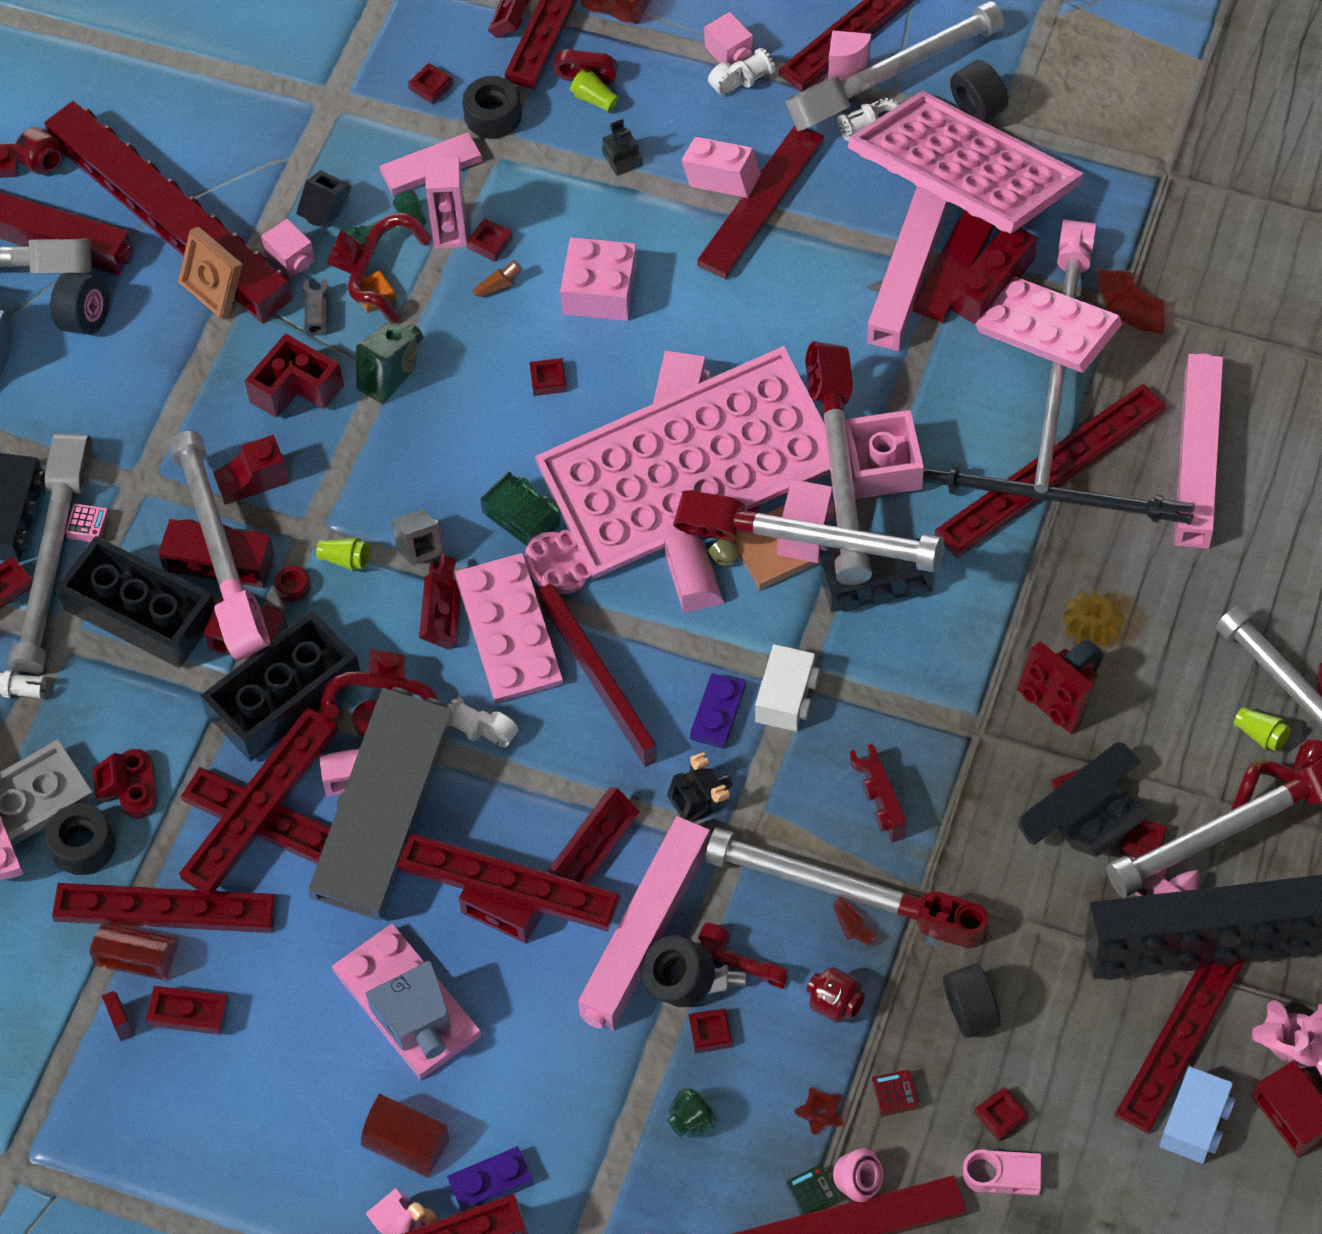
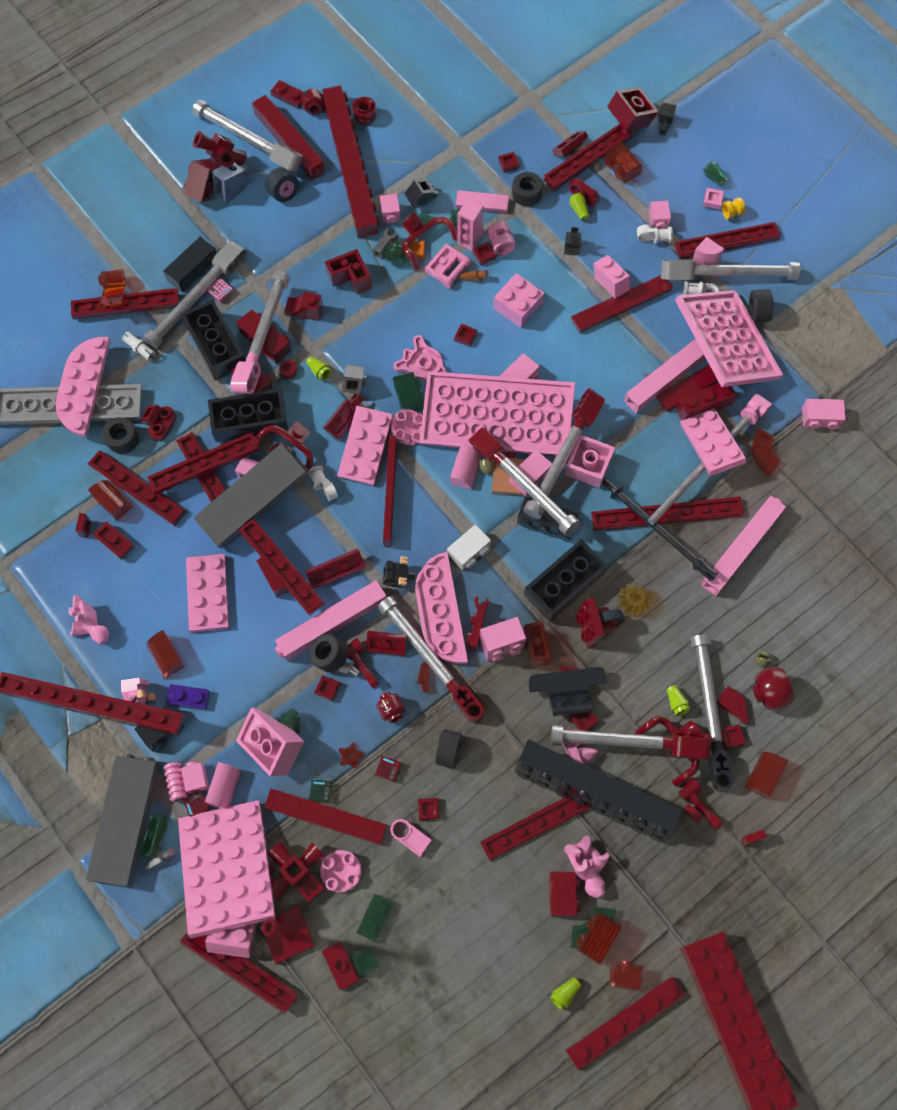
camera: 30 degrees right, 10 degrees up
nougat tile [178,227,243,319] -> none
torso [356,322,423,405] -> none
sand blue torso [365,960,451,1059] -> none
dark purple plate [690,673,746,749] -> none
bright pink cone [833,1148,883,1202] -> none
light blue brick [1159,1066,1235,1164] -> none
none -> bright pink animal [69,595,109,645]
none -> bright pink slope [236,707,304,776]
none -> dark red wheel [352,96,377,125]
none -> dark red plate [366,630,407,656]
none -> clear green cone [383,241,405,265]
none -> bright pink tile [394,335,446,381]
none -> bright pink plate [415,552,468,664]
none -> bright pink plate [425,244,471,288]
none -> bright pink brick [479,617,526,662]
none -> bright pink wheel [487,221,516,255]
none -> clear red brick [523,621,552,668]
none -> black brick [524,539,608,622]
none -> bright pink brick [802,399,845,429]

